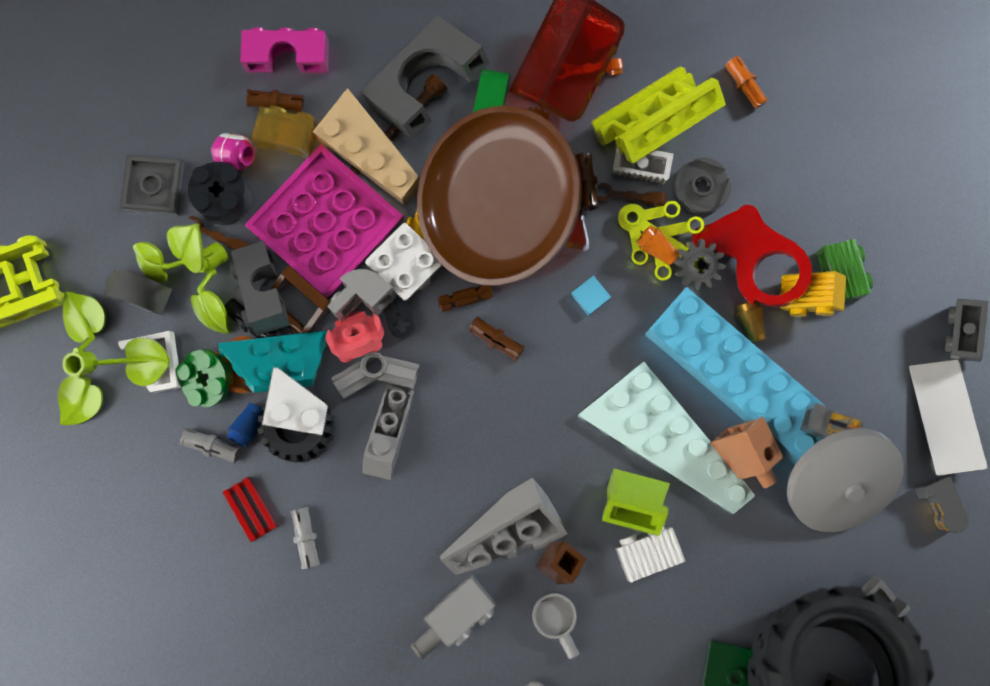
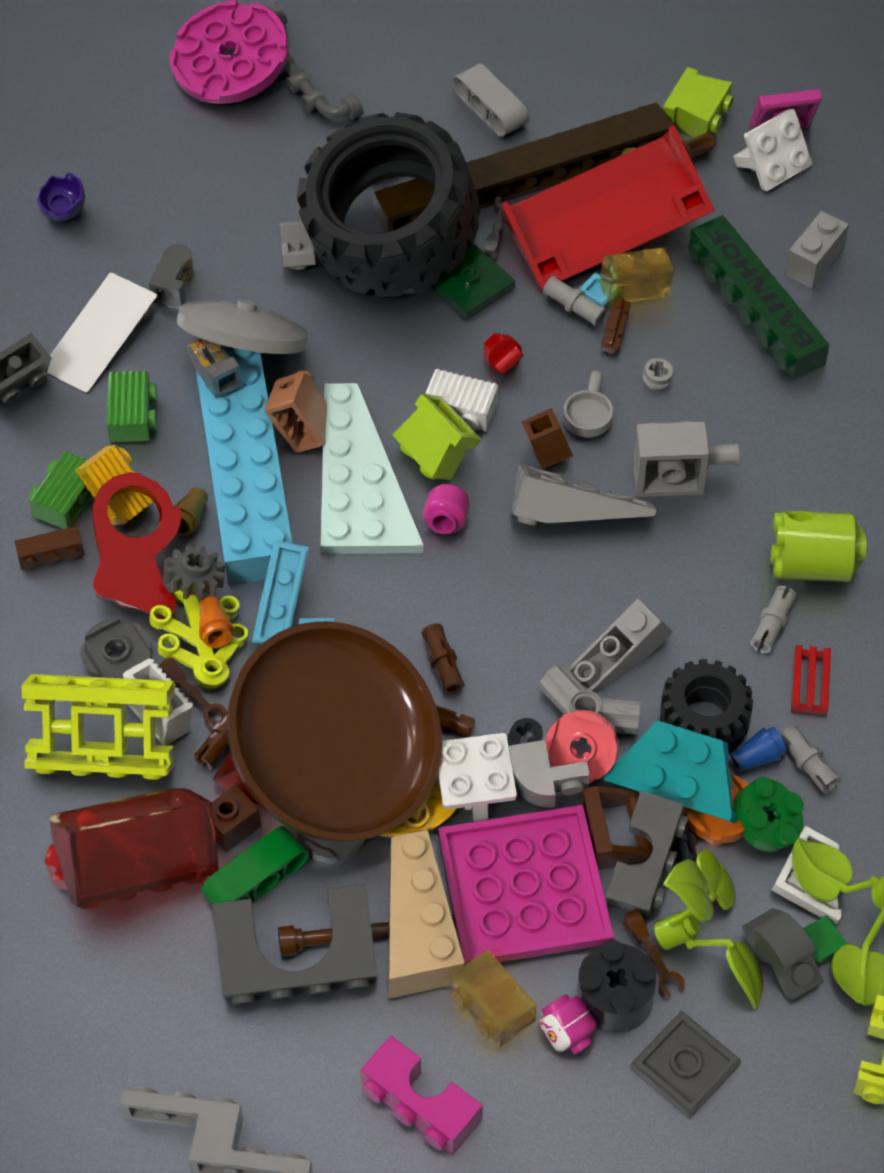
camera: 140 degrees left, 25 degrees down
reddish brown pin [246,89,304,113] -> none
white wing [262,368,328,435] -> none
none -> reddish brown piece [14,526,85,570]
none -> bright green brick [107,370,157,442]
none -> medium azure tile [251,540,309,645]
none -> dark pink head [423,484,470,534]
none -> red piece [483,333,524,374]
none -> lime cylinder [770,511,867,582]
none -> green tile [803,915,848,967]

